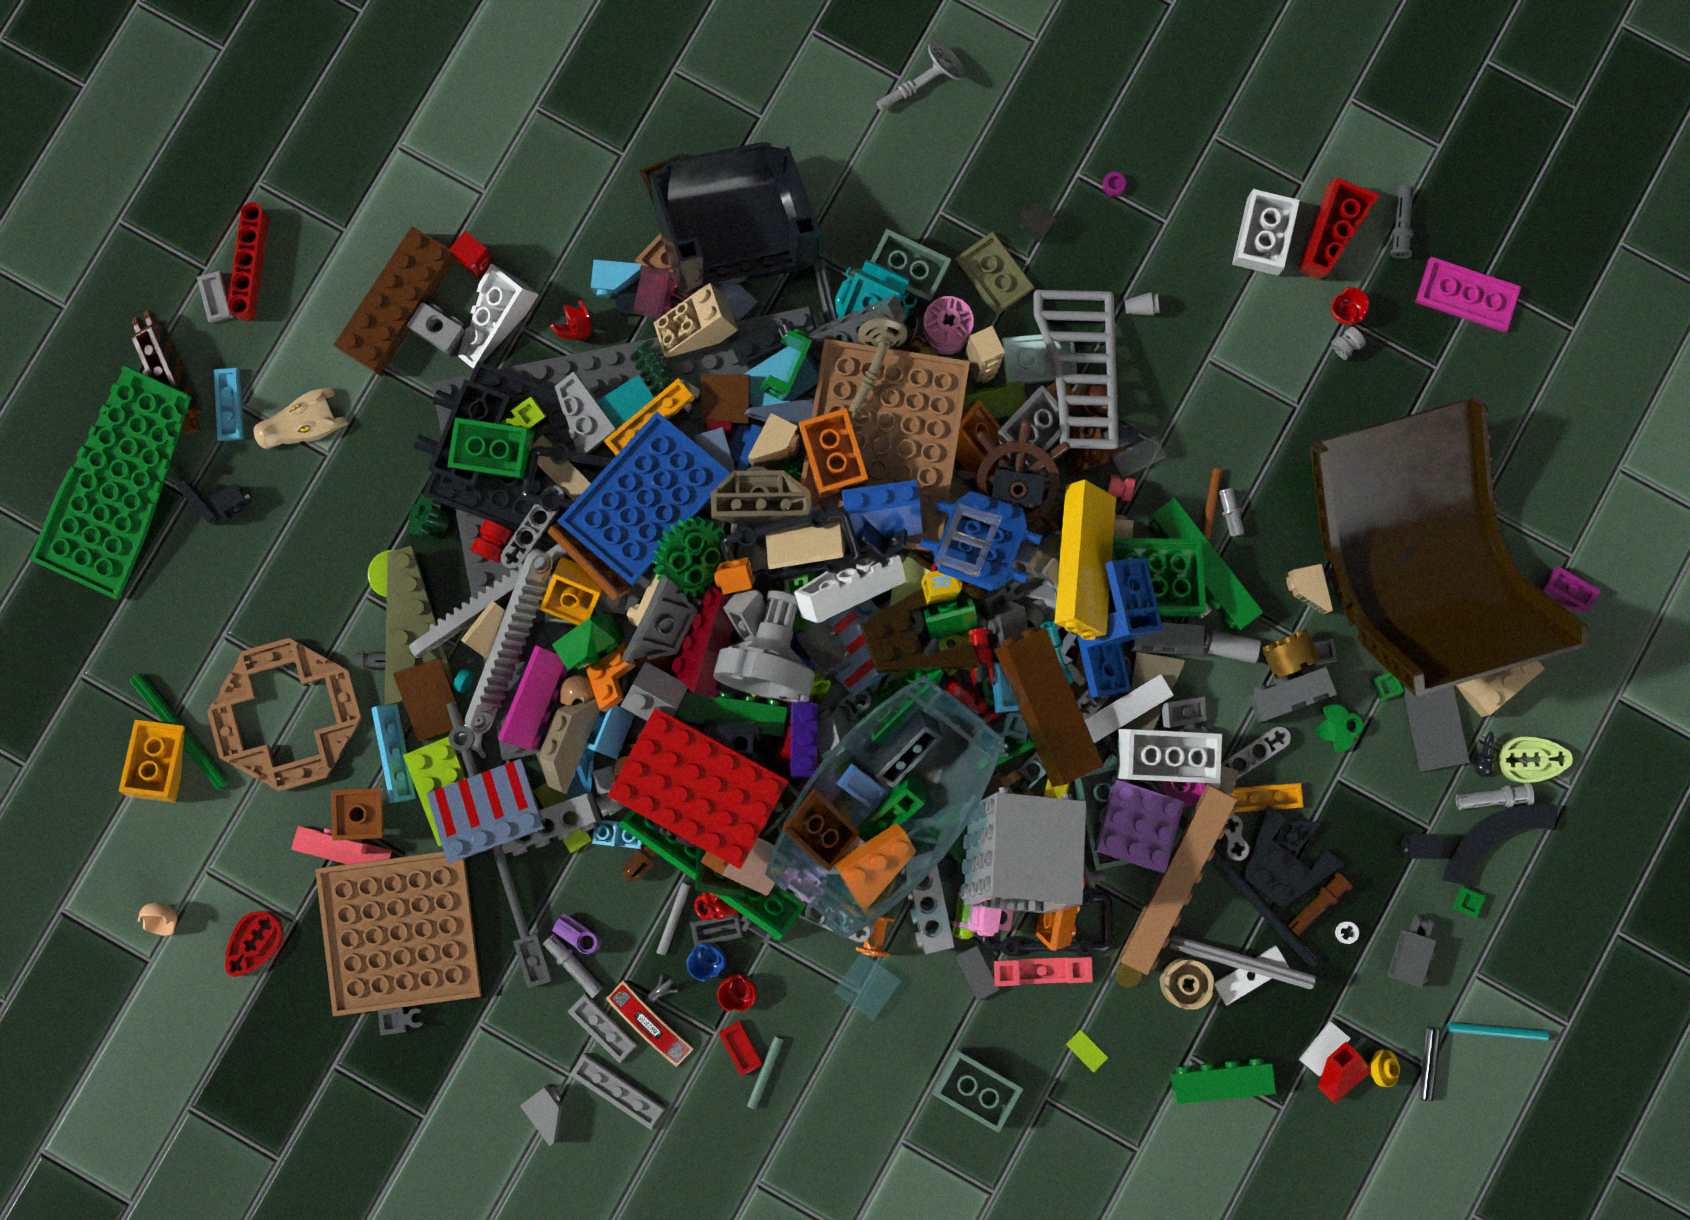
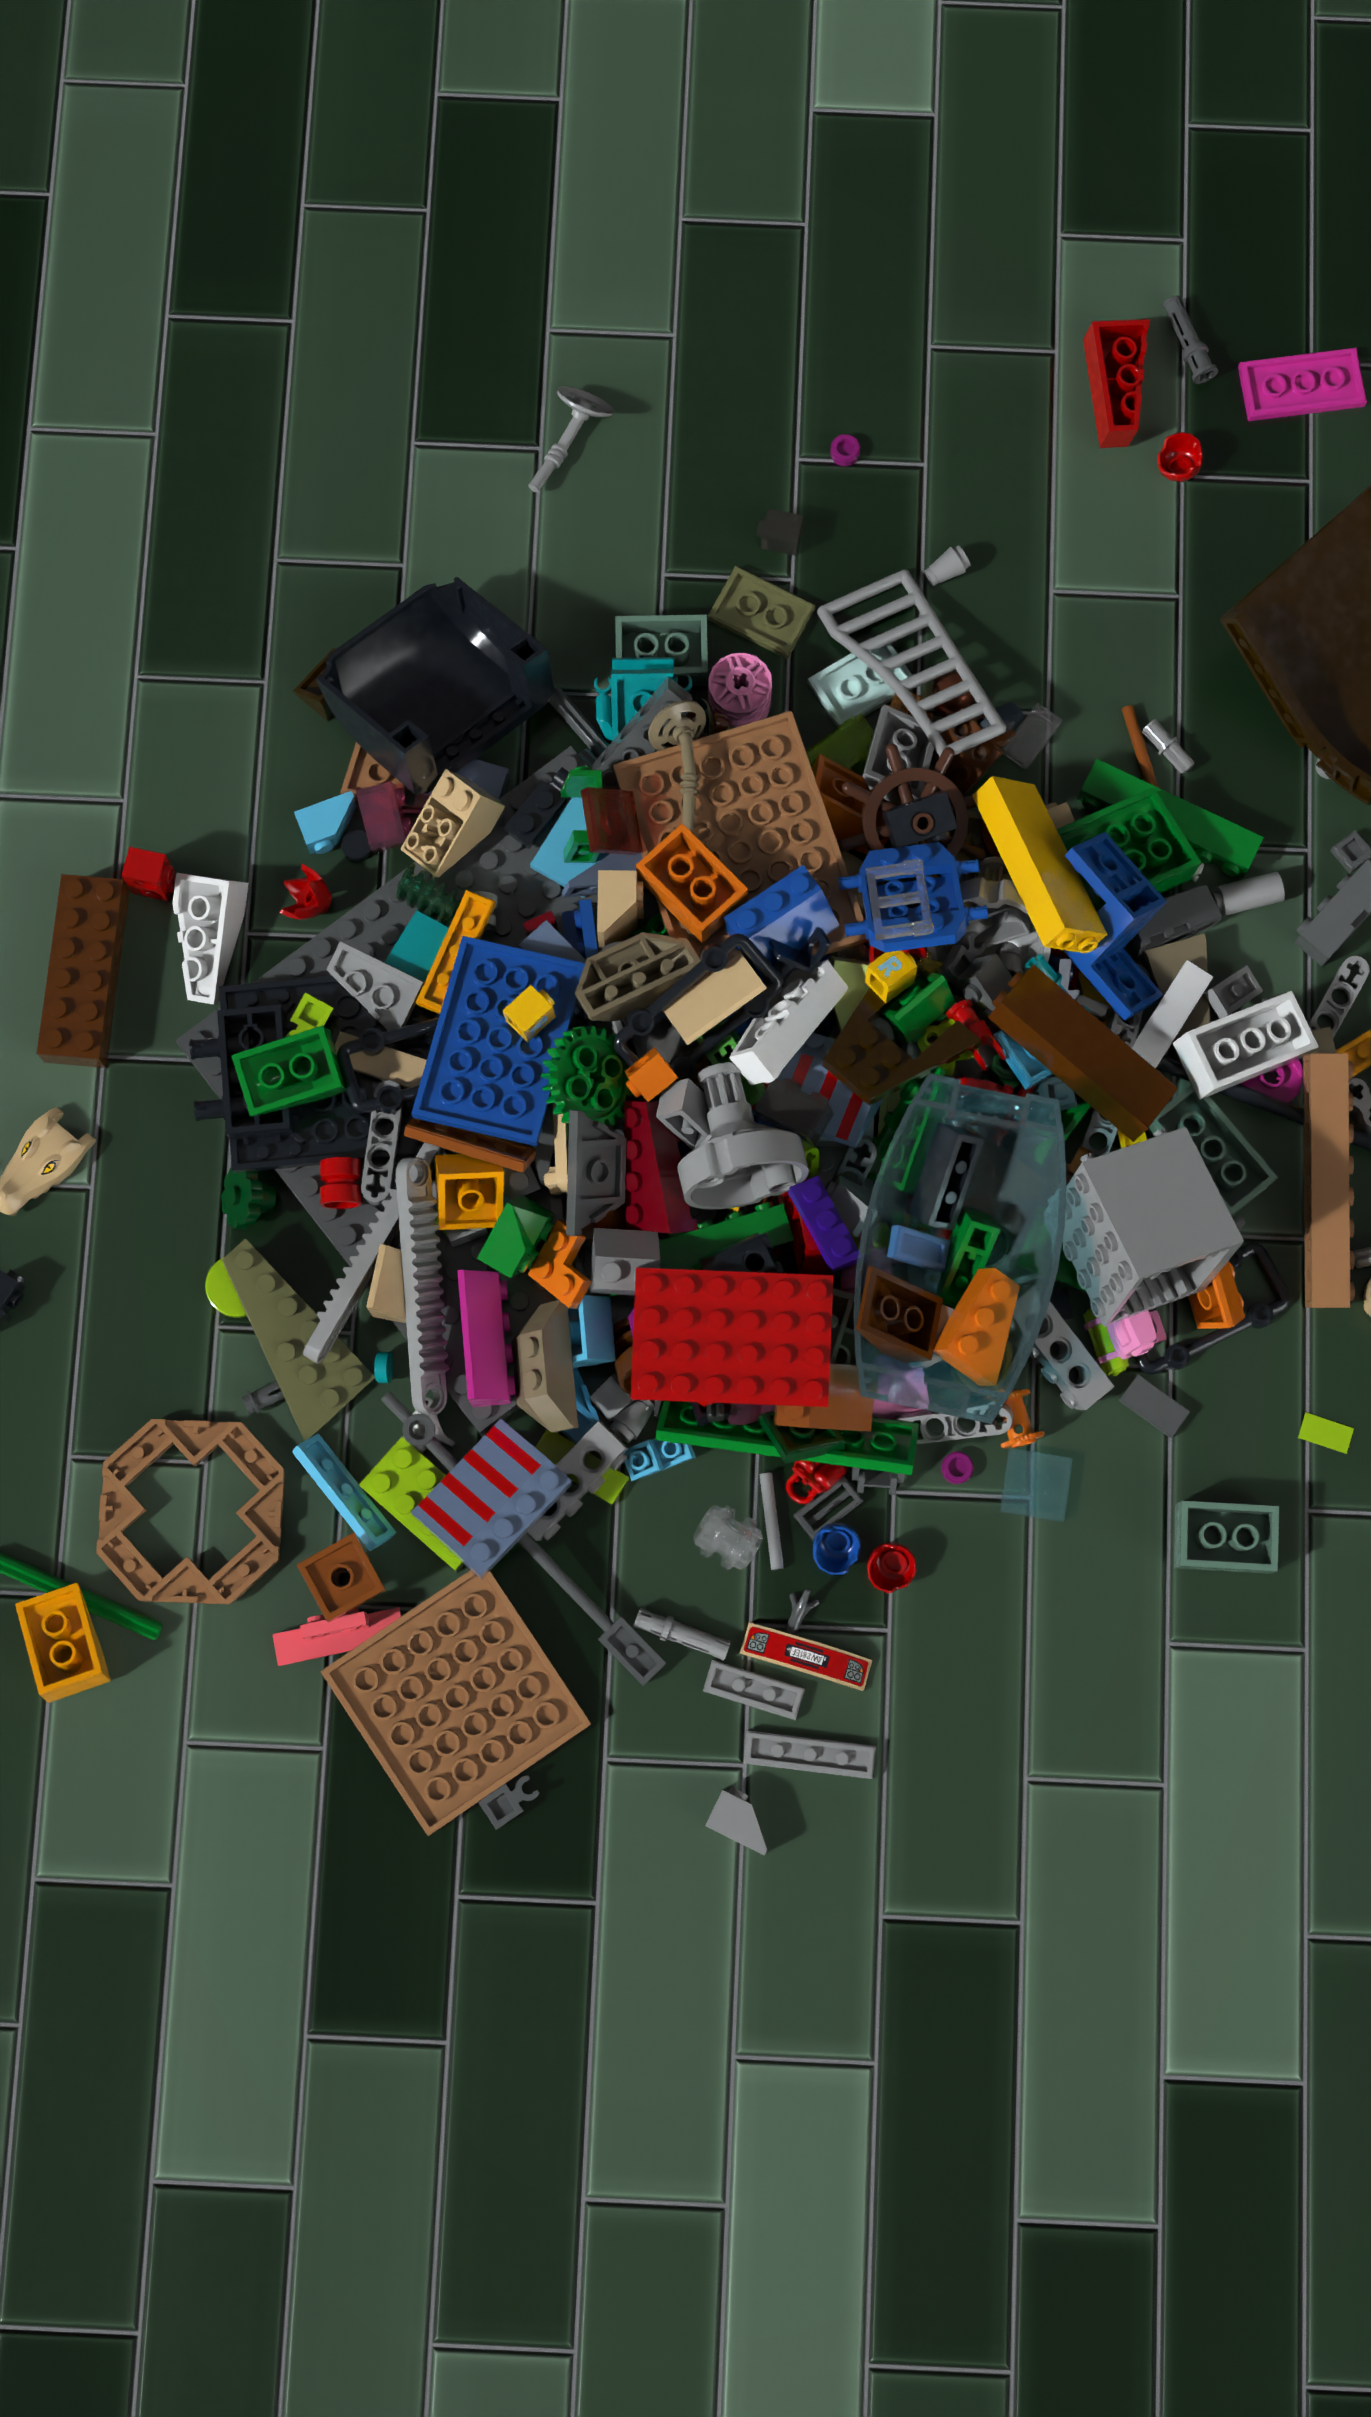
camera: 25 degrees left, 5 degrees down
light nougat hair [138,902,177,936] -> none
red piece [225,911,284,977] -> none
reddish brown tile [393,657,465,741] -> none
light grey brick [406,302,465,356] -> none
medium lavender piece [552,913,601,954] -> none
medium nougat hair [559,675,595,706] -> none
reddish brown arm [622,846,657,882] -> none
reddish brown tile [701,374,750,424] -> none
red tile [718,1020,763,1077] -> none
sand green bar [747,1036,784,1110] -> none
tan brick [964,326,1005,384] -> none
coral slope [994,957,1093,986] -> none
medium lavender plate [1094,779,1185,873] -> none
coral wheel [1106,474,1135,502] -> none
clear yellow tile [1115,963,1141,988] -> none
white brick [1232,189,1300,276] -> none
pearl gold brick [1262,628,1321,679] -> none
tan slope [1287,564,1333,614] -> none
light grey wheel [1331,327,1366,360] -> none
none -> yellow brick [502,985,556,1043]
none -> clear red tile [581,787,643,855]
none -> clear piece [693,1505,763,1570]
none -> magenta tile [941,1452,974,1485]

